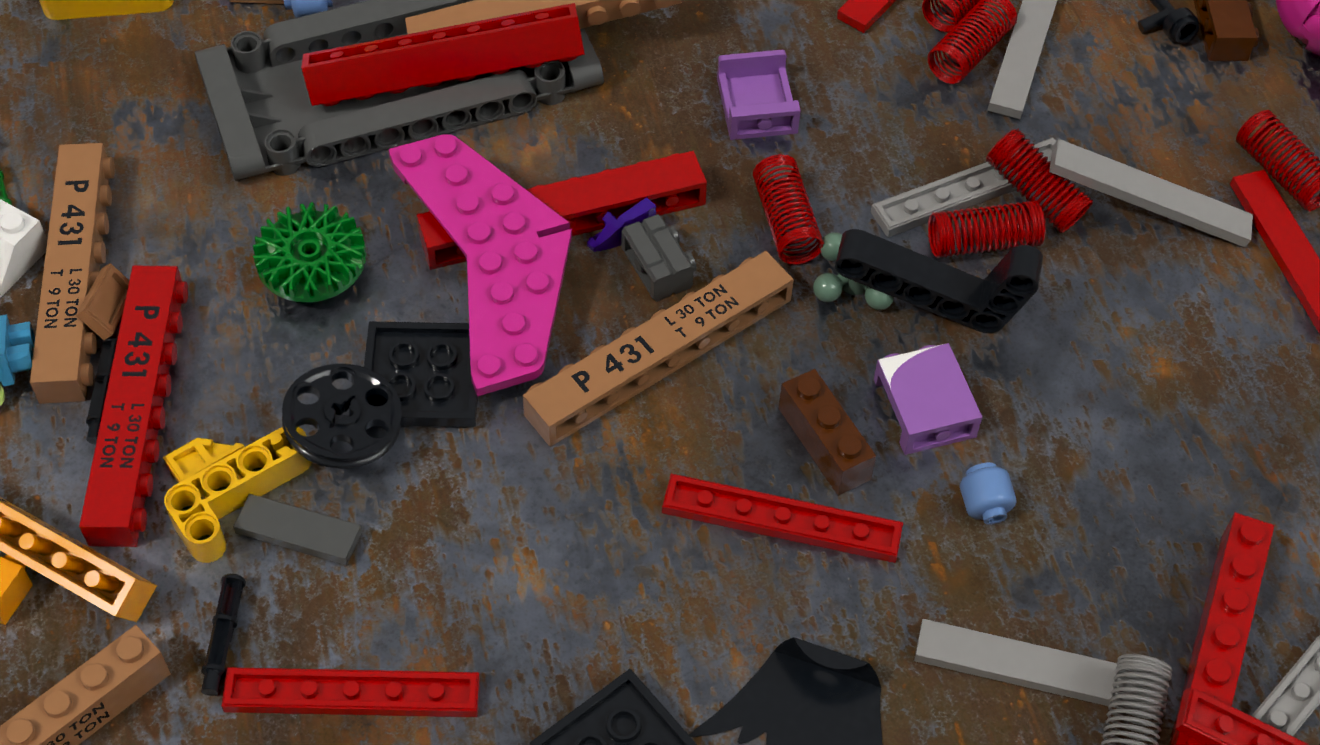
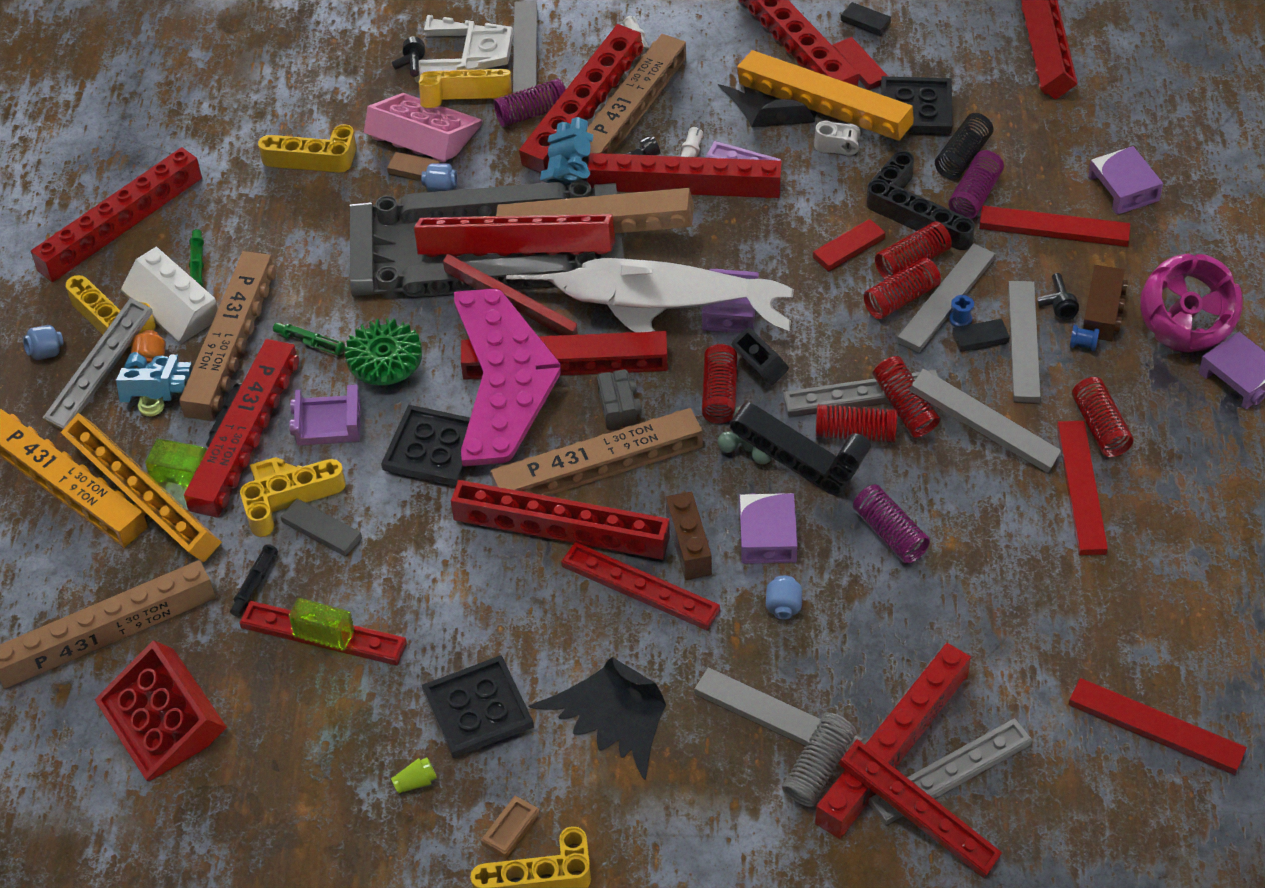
camera: 20 degrees right, 5 degrees down
medium nougat tile [76,263,129,340] -> none
black wedge [282,364,402,469] -> none
dark purple slope [587,197,656,252] -> none
none -> clear neon green brick [145,438,207,487]
none -> green piece [273,322,345,356]
none -> medium lavender panel [289,385,361,446]
none -> clear neon green brick [289,597,355,651]
none -> red tile [443,254,578,335]
none -> red brick [451,480,670,560]
none -> white animal [506,258,794,332]
none -> black brick [731,327,789,386]
none -> magenta piece [853,484,930,563]
none -> blue bush [949,295,974,327]
none -> black tile [952,319,1010,352]
none -> light grey tile [1008,281,1040,403]
none -> blue bush [1070,325,1099,352]

